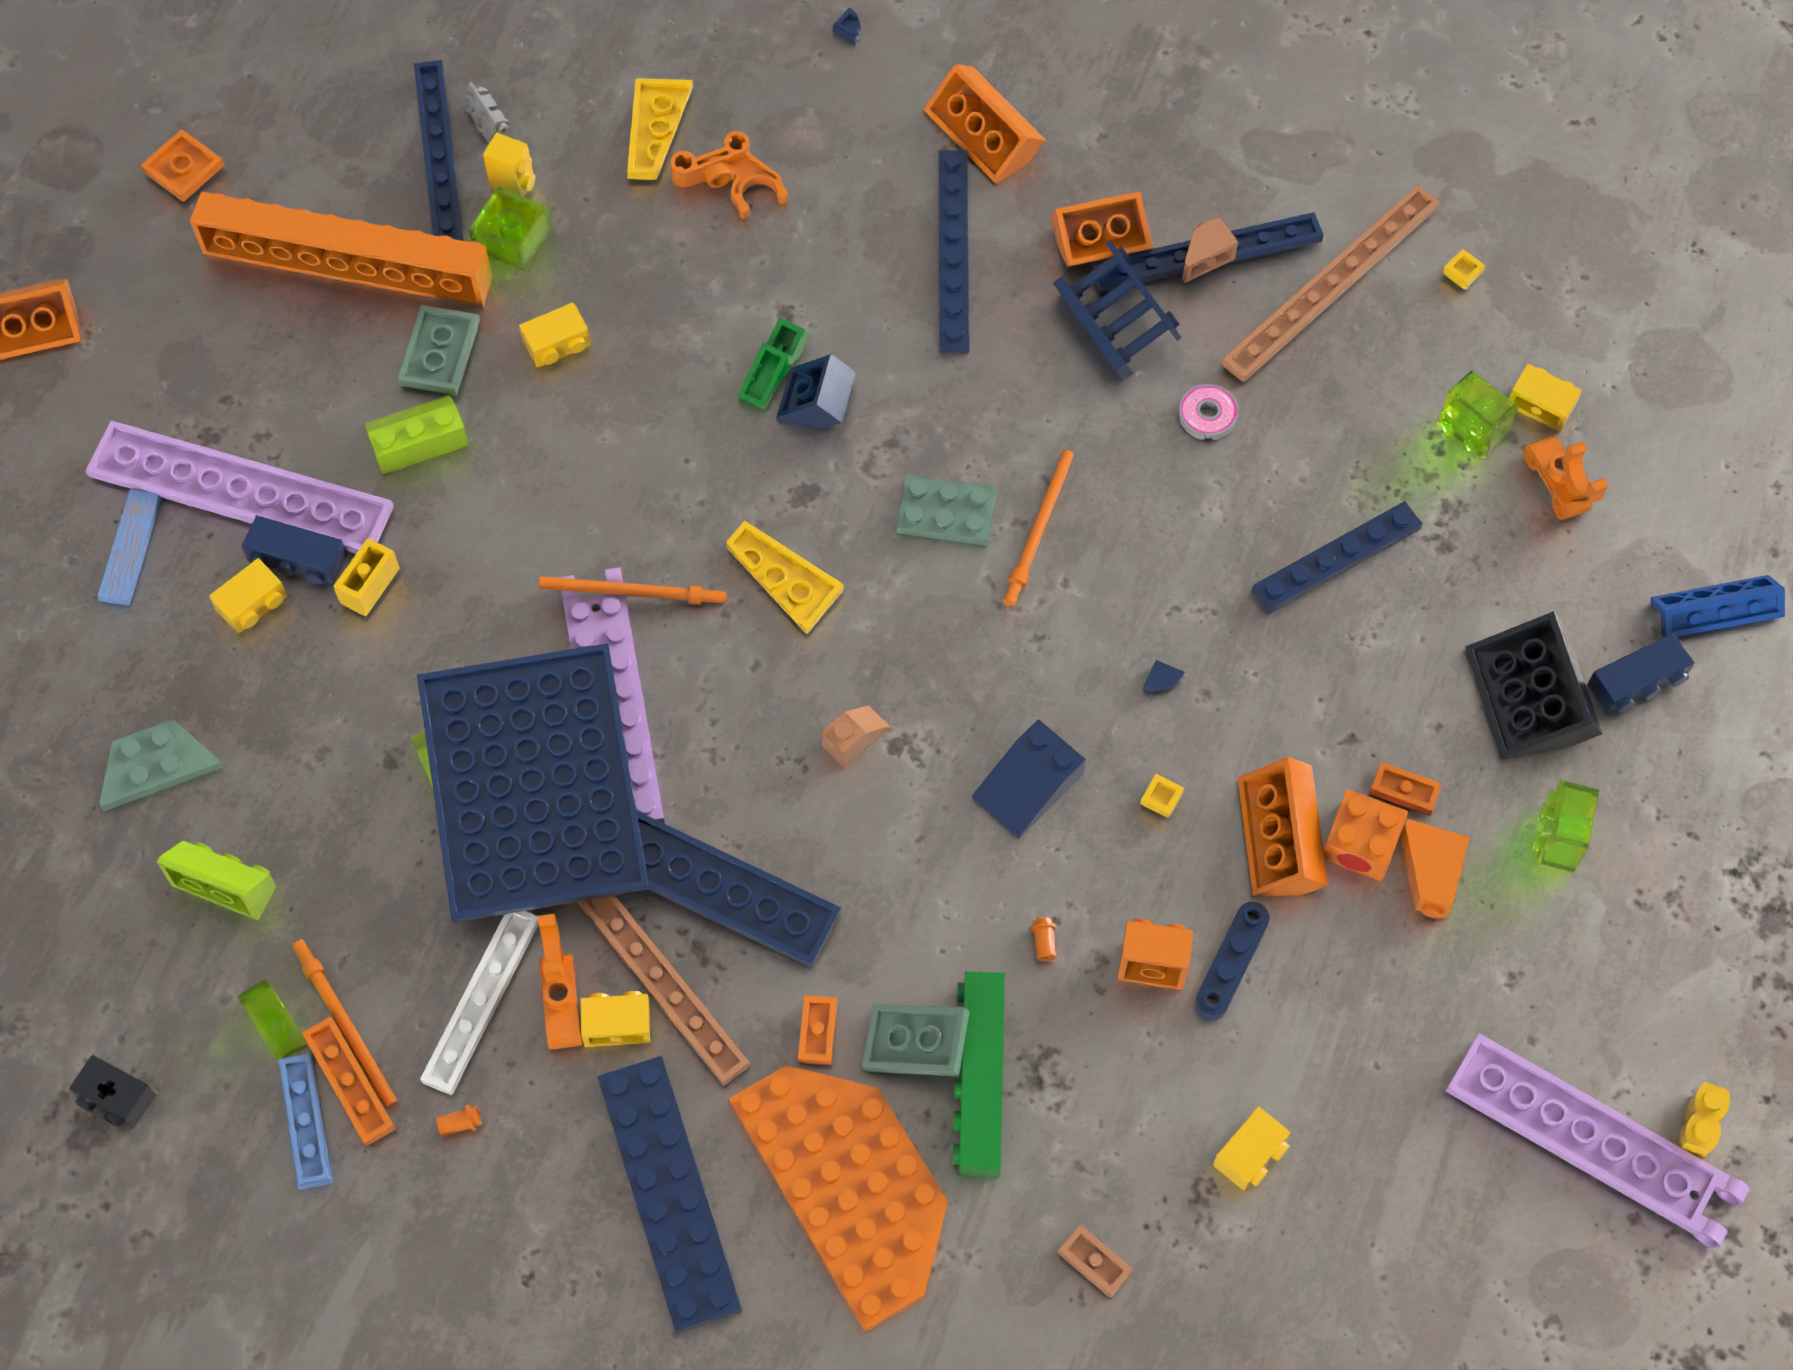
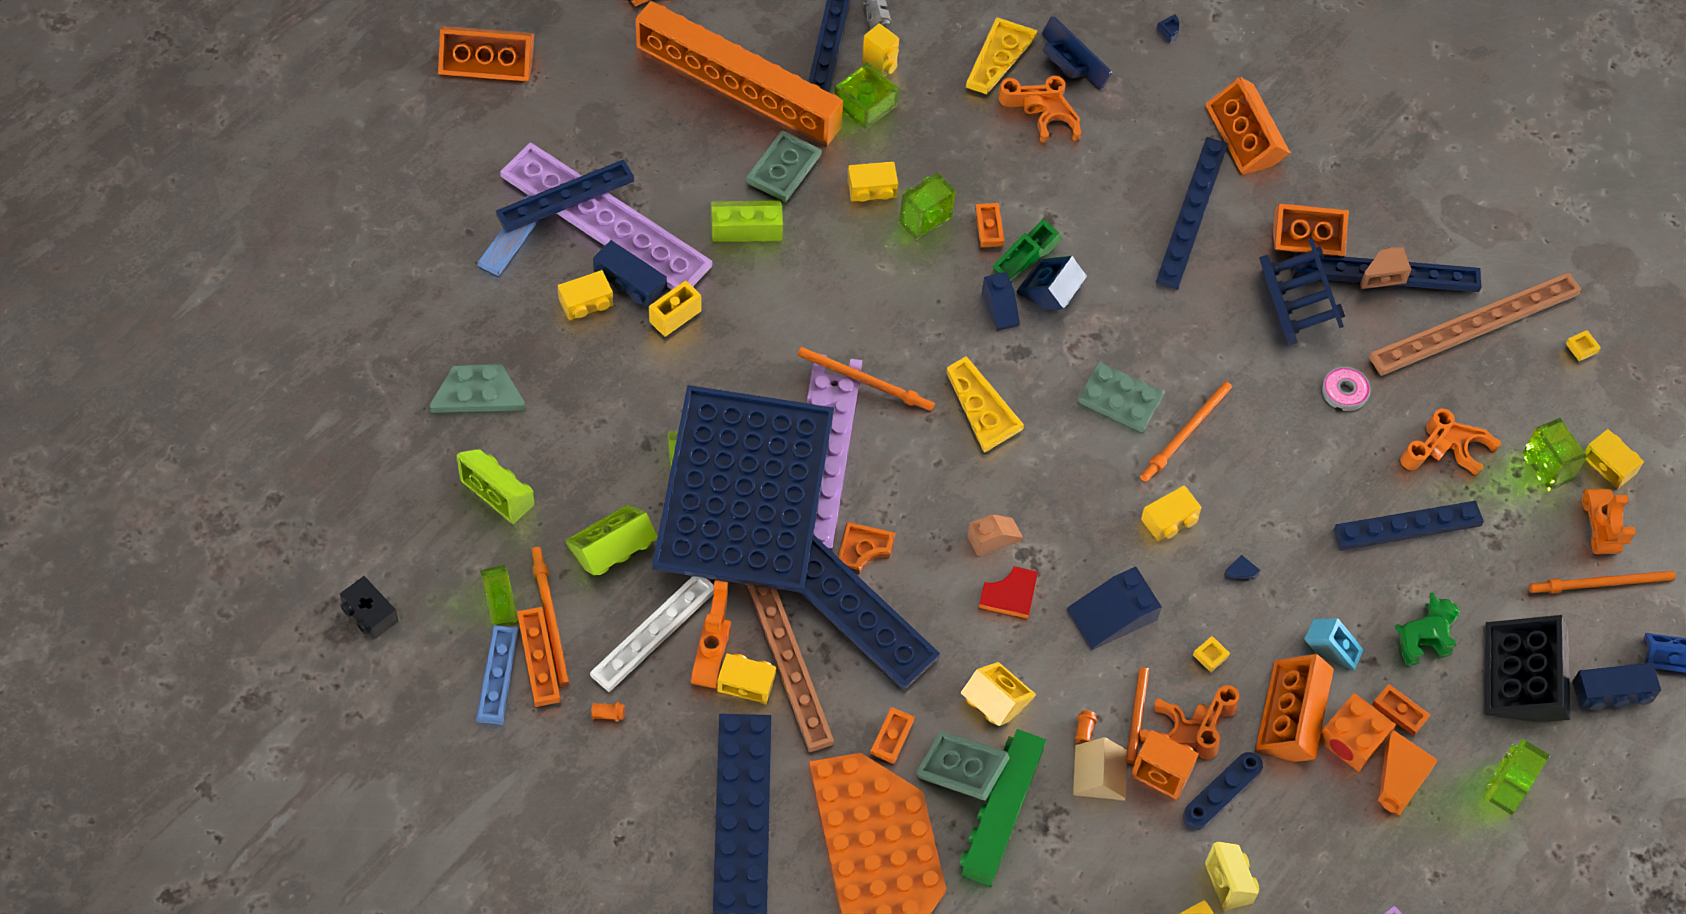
camera: 15 degrees right, 5 degrees down
none -> dark blue plate [496,159,634,233]
none -> lime slope [564,504,658,576]
none -> orange tile [837,522,895,574]
none -> clear neon green brick [899,172,956,241]
none -> yellow slope [961,662,1036,726]
none -> orange plate [975,203,1004,248]
none -> red tile [979,566,1038,619]
none -> dark blue slope [982,272,1020,331]
none -> dark blue bracket [1042,16,1112,89]
none -> tan slope [1073,737,1127,800]
none -> orange bar [1126,667,1149,765]
none -> orange piece [1139,685,1240,760]
none -> yellow brick [1141,485,1202,541]
none -> light yellow slope [1205,842,1259,911]
none -> medium azure slope [1304,618,1364,670]
none -> green animal [1395,592,1460,667]
none -> orange piece [1400,408,1501,476]
none -> orange bar [1529,570,1675,594]

